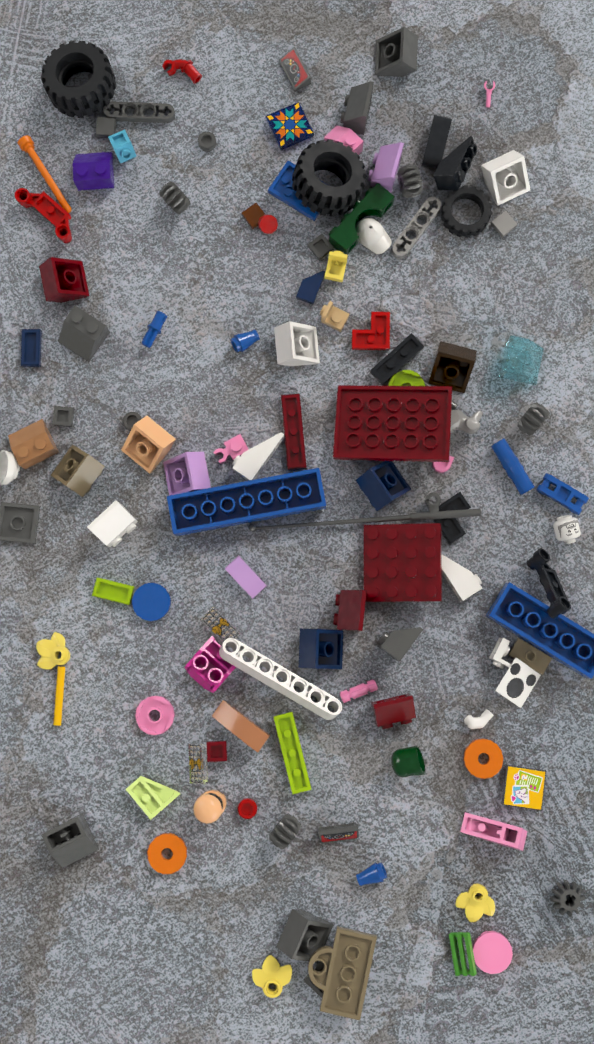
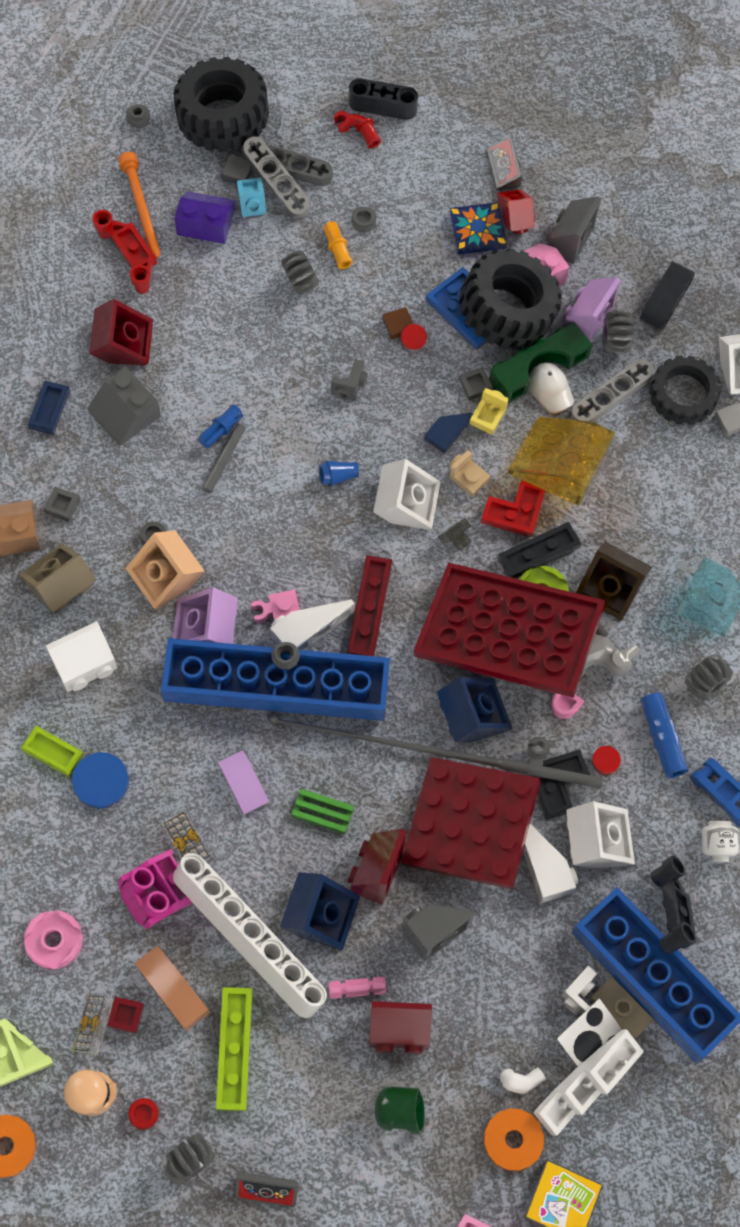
camera: 10 degrees right, 15 degrees down
dark grey slope [375,27,418,77] -> none
black slope [433,136,477,190] -> none
none -> dark grey plate [126,104,150,128]
none -> dark grey bar [202,423,246,493]
none -> light grey beam [243,137,311,218]
none -> dark grey plate [271,642,300,669]
none -> bright green tile [291,789,354,835]
none -> light orange axle [323,221,353,269]
none -> dark grey bracket [331,359,368,400]
none -> black beam [349,78,418,120]
none -> clear smoke tile [437,518,472,551]
none -> slope [497,189,535,234]
none -> clear yellow slope [507,417,616,506]
none -> white slope [533,1029,644,1136]
none -> white slope [566,801,635,869]
none -> red tile [592,746,621,775]

